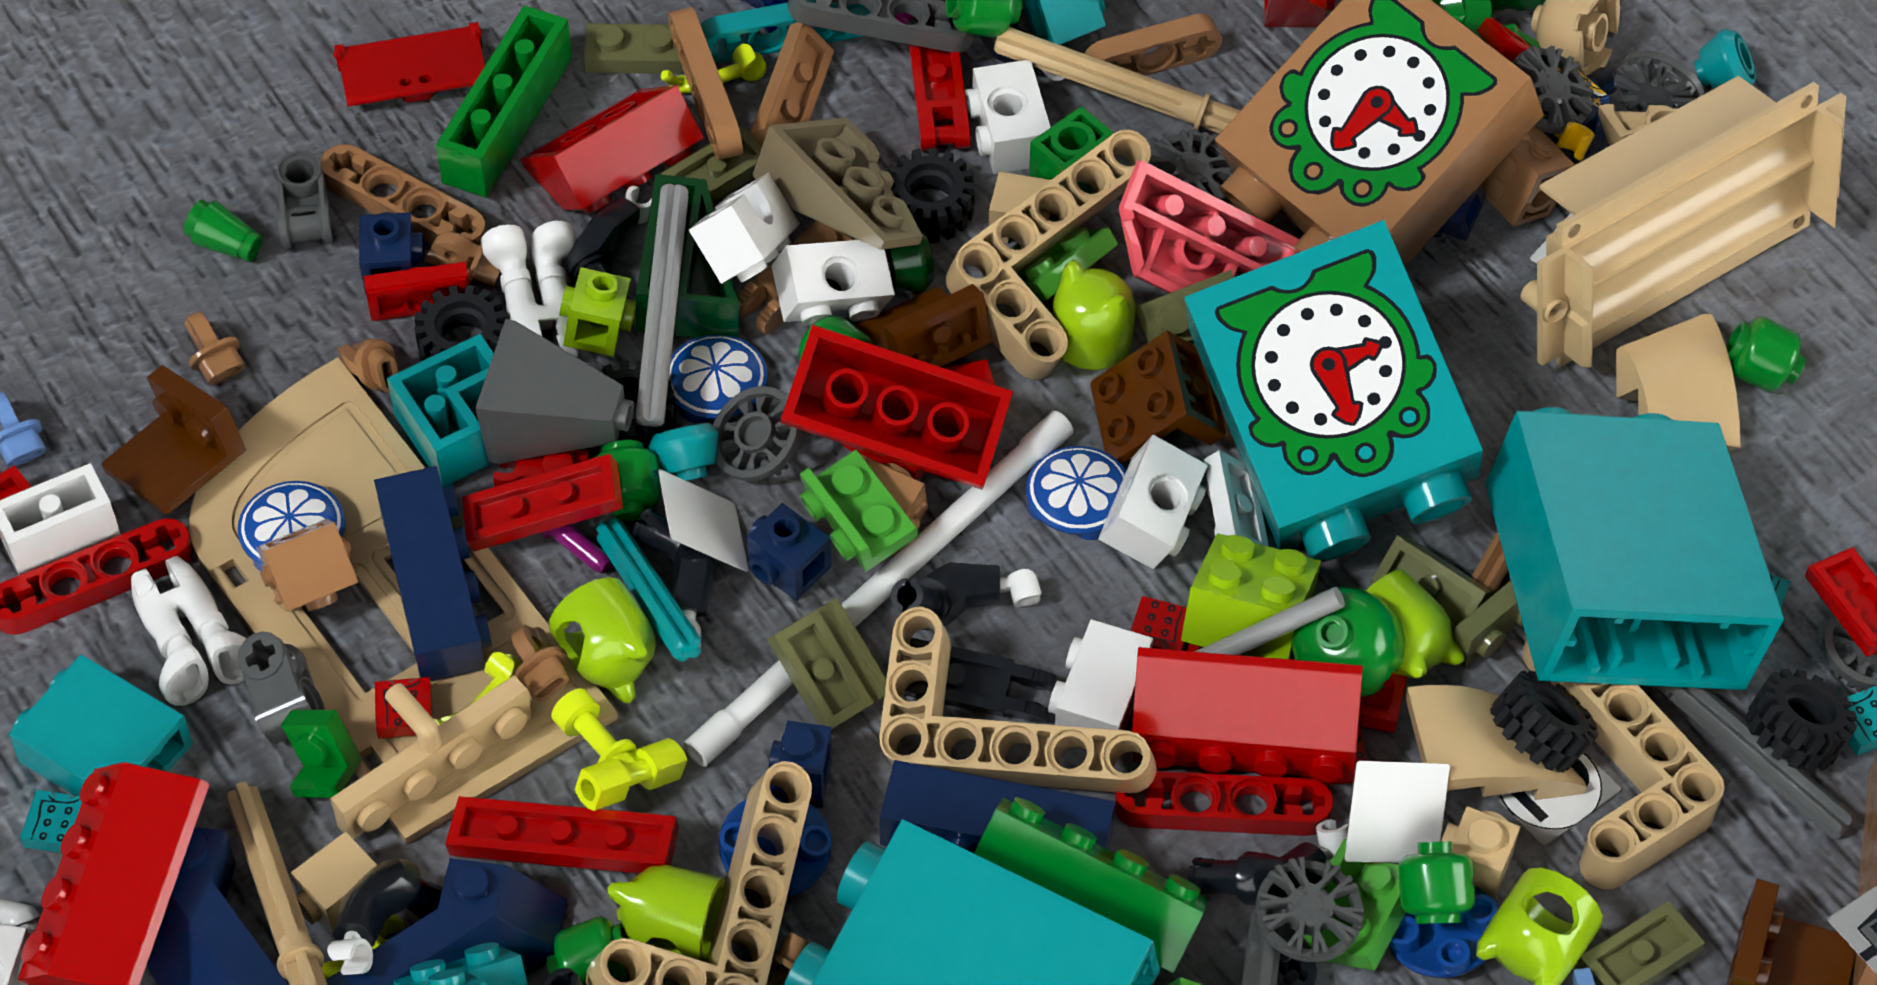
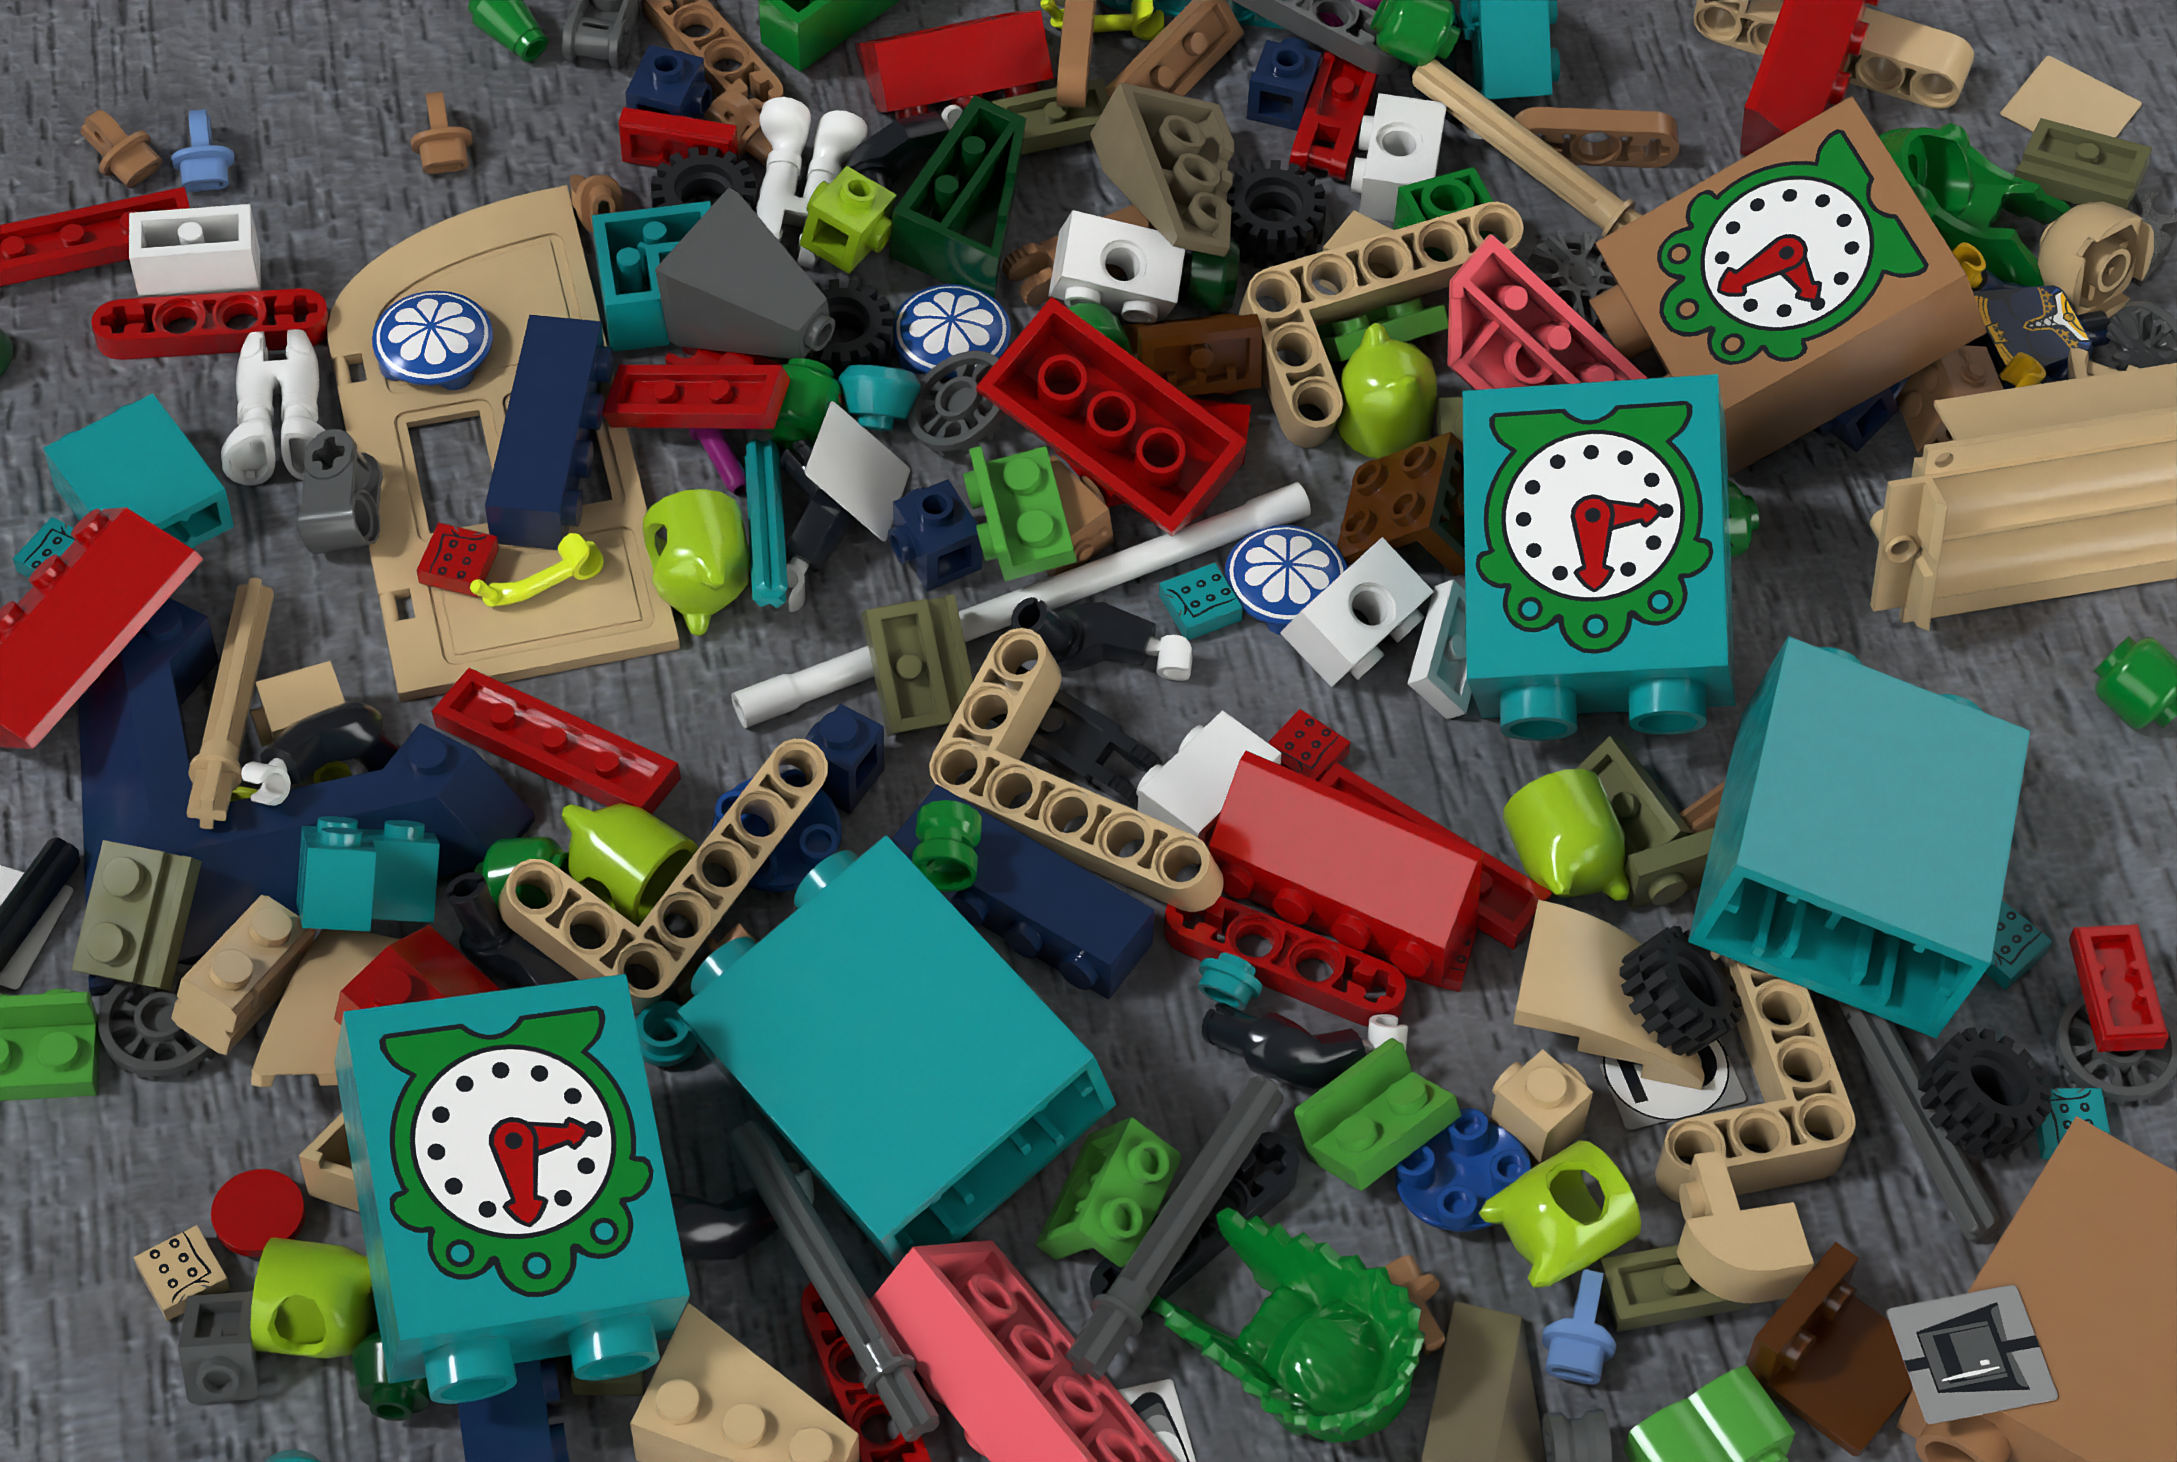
camera: 20 degrees right, 0 degrees up
reddish brown bracket [101,365,246,514] -> none
medium nougat head [256,519,359,612] -> none
green bracket [281,710,363,798] -> none
tan plate [330,675,532,839] -> none
medium nougat piece [512,624,569,702] -> none
neon yellow bar [551,688,688,811] -> none
light grey axle [636,184,688,427] -> none
white arch [689,172,800,283] -> none
green brick [974,797,1208,973] -> none
lime brick [1181,533,1321,660] -> none
light grey bar [1194,587,1345,655] -> none
dark grey wheel [1255,857,1364,962] -> none
green cylinder [1291,587,1405,698] -> none
white sticker [1345,761,1450,863] -> none
green head [1398,841,1475,924] -> none
red tile [1477,17,1531,61] -> none
dark grey wheel [1512,45,1594,134] -> none
tan slope [1616,314,1741,452] -> none
none -> green wheel [912,800,982,892]
none -> teal tile [1159,562,1243,641]
none -> teal plate [1197,953,1263,1010]
none -> dark blue brick [1246,37,1322,131]
none -> tan brick [1676,1150,1814,1303]

